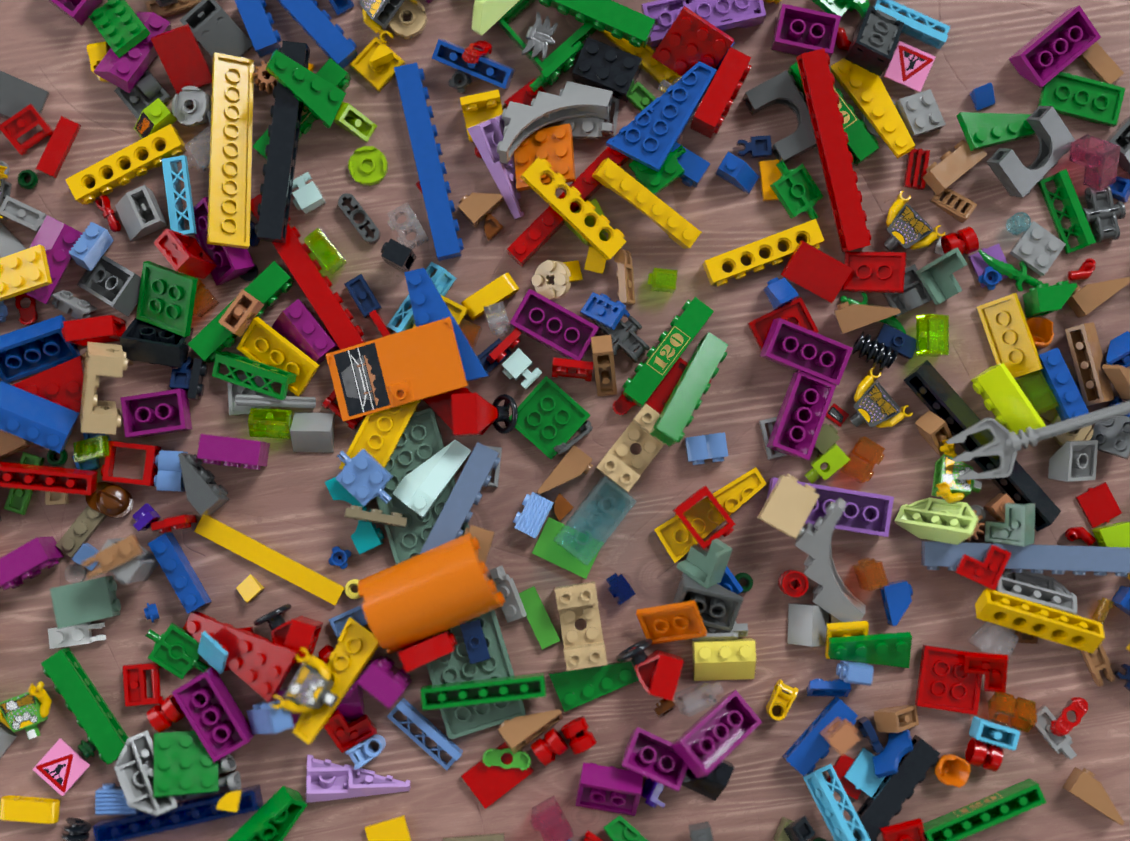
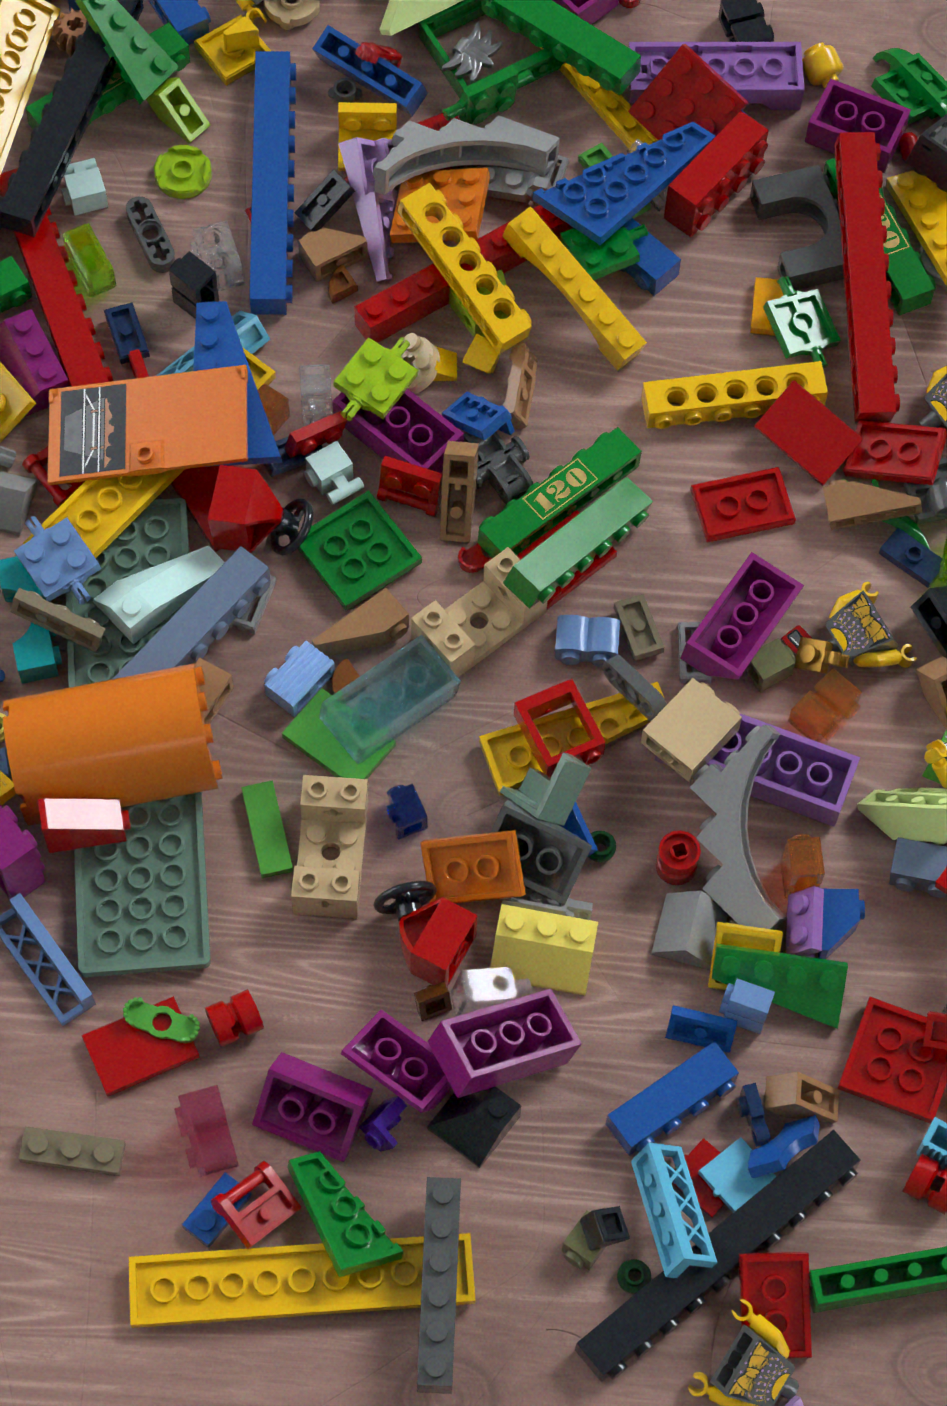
camera: 10 degrees right, 20 degrees down
green brick [420,673,546,710] -> none
dark blue plate [460,619,491,664] -> none
yellow beam [461,273,519,320] -> none
light grey hinge [490,566,527,623] -> none
medium nougat slope [498,709,563,754] -> none
green wing [549,661,639,712] -> none
dark grey piece [553,420,593,454] -> none
red wheel [561,716,597,755] -> none
black piece [572,37,642,102] -> none
clear neon green brick [647,268,677,293] -> none
blue slope [716,152,759,194] -> none
dark blue plate [737,135,772,158] -> none
magenta brick [760,318,853,385] -> none
blue slope [764,277,799,310] -> none
yellow piece [766,679,798,721] -> none
lime torso [804,443,850,484] -> none
nougat brick [820,716,860,756] -> none
black piece [852,331,898,371] -> none
orange hair [935,754,971,788] -> none
none -> black plate [294,169,356,231]
none -> lime plate [333,337,418,421]
none -> dark grey beam [602,655,667,721]
none -> dark tan plate [613,594,665,661]
none -> medium lavender bracket [786,886,824,958]
none -> pearl gold plate [794,637,850,674]

